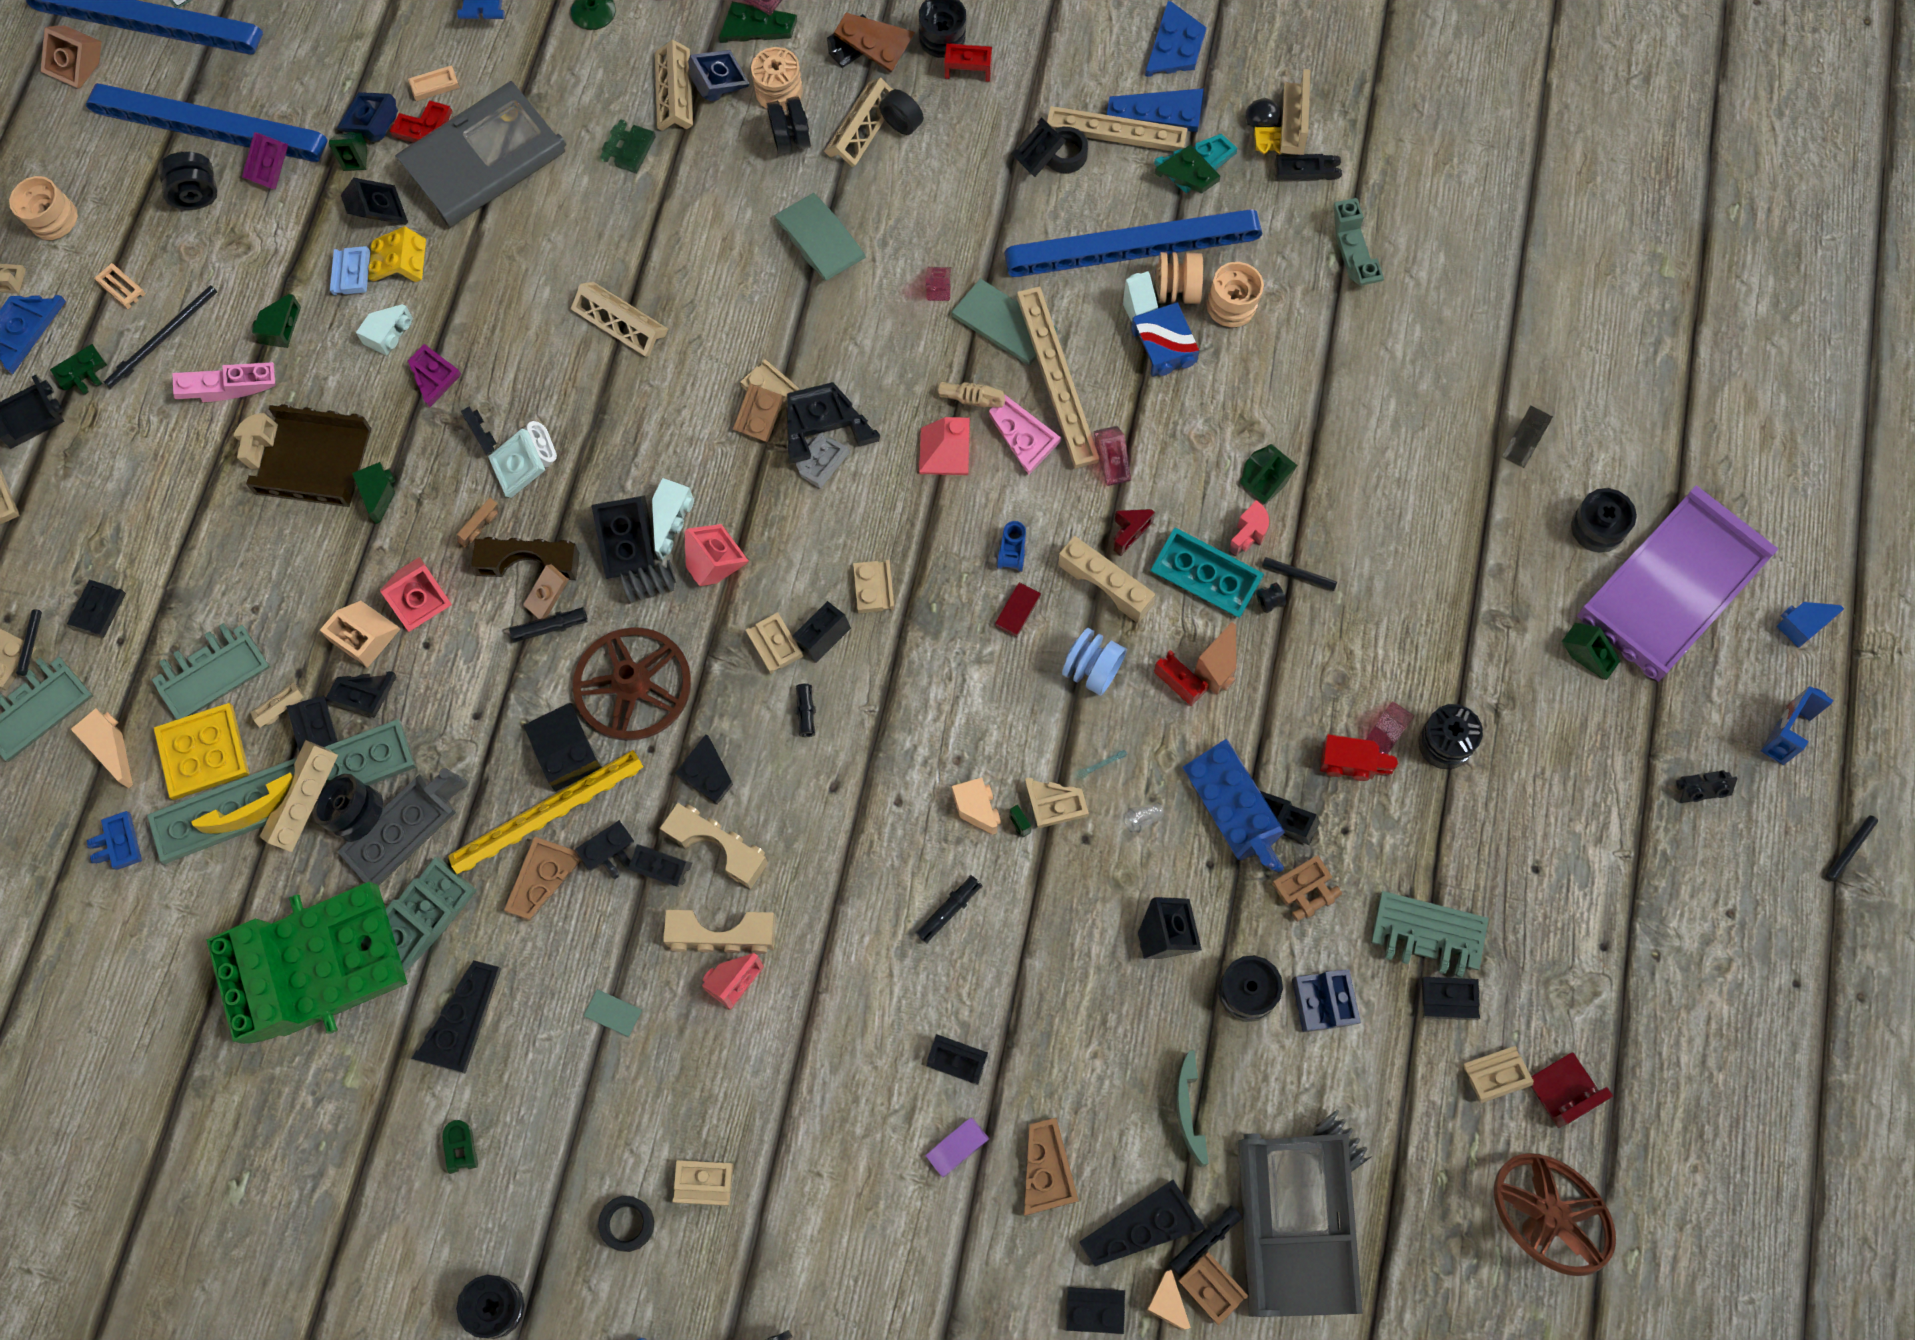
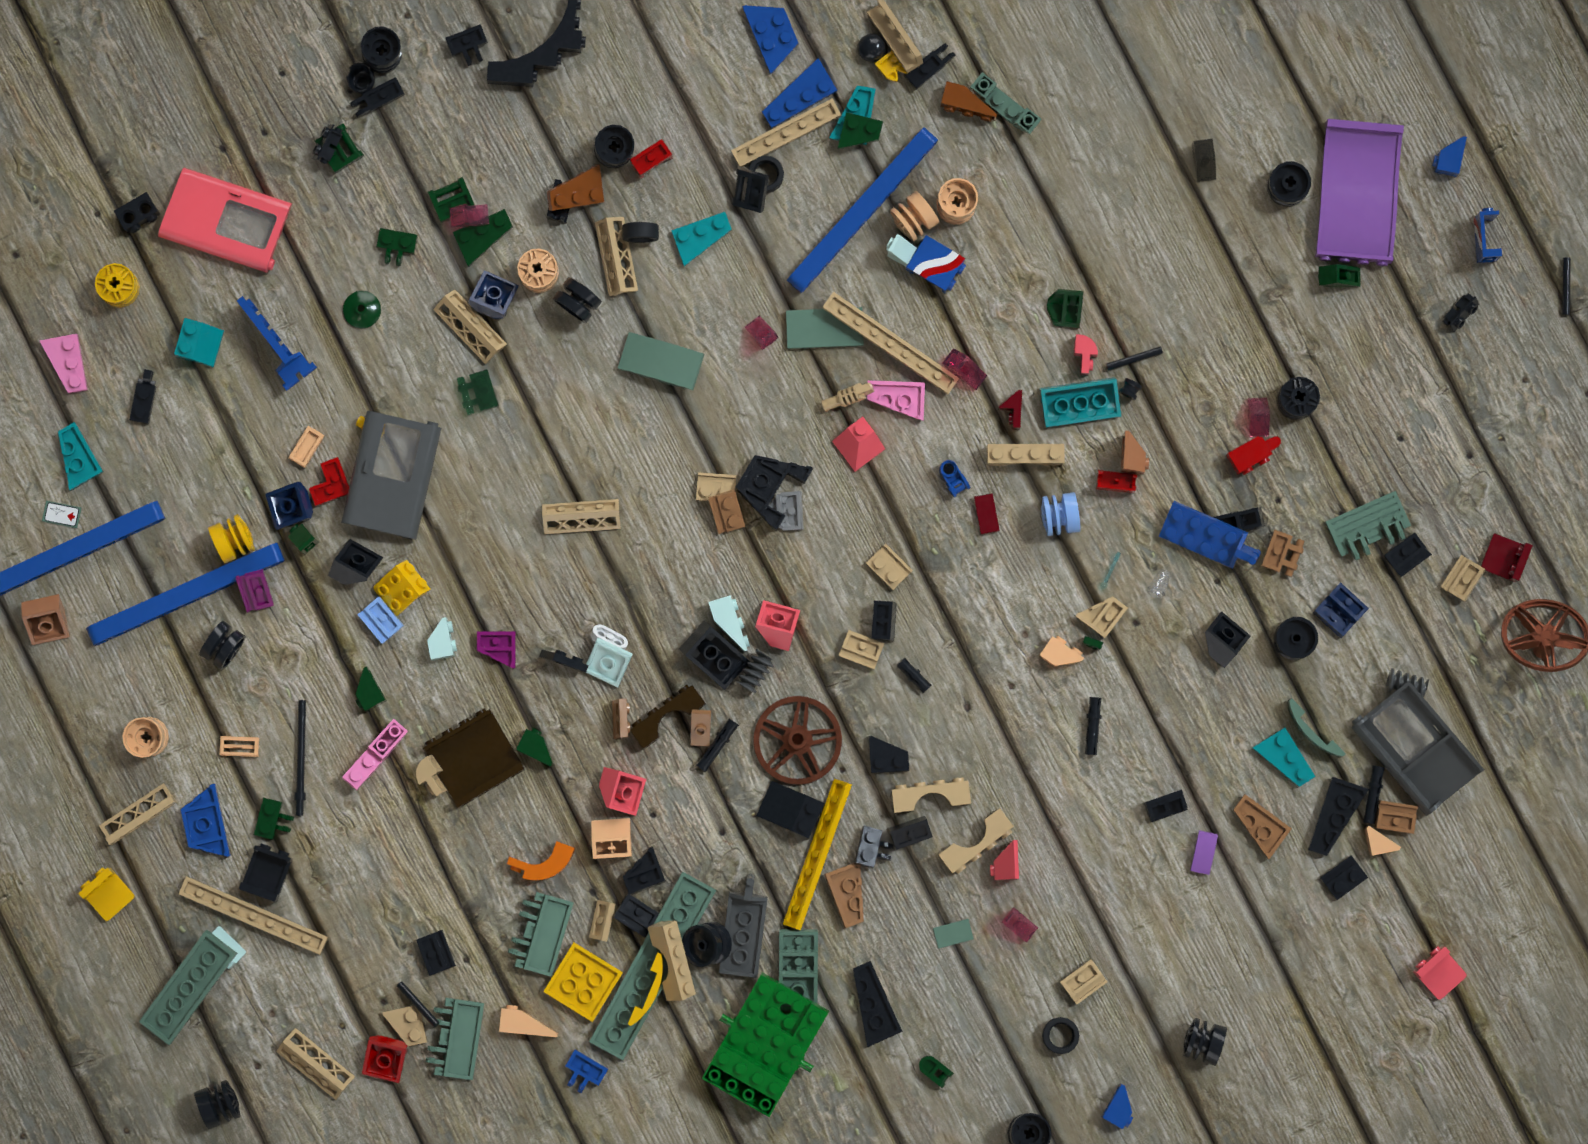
camera: 40 degrees left, 15 degrees up
none -> yellow wheel [208,514,255,564]
none -> orange arch [507,841,576,881]
none -> teal wing [671,212,732,267]
none -> dark orange slope [940,81,997,122]
none -> clear pink slope [1002,907,1038,943]
none -> teal wing [1252,728,1316,787]

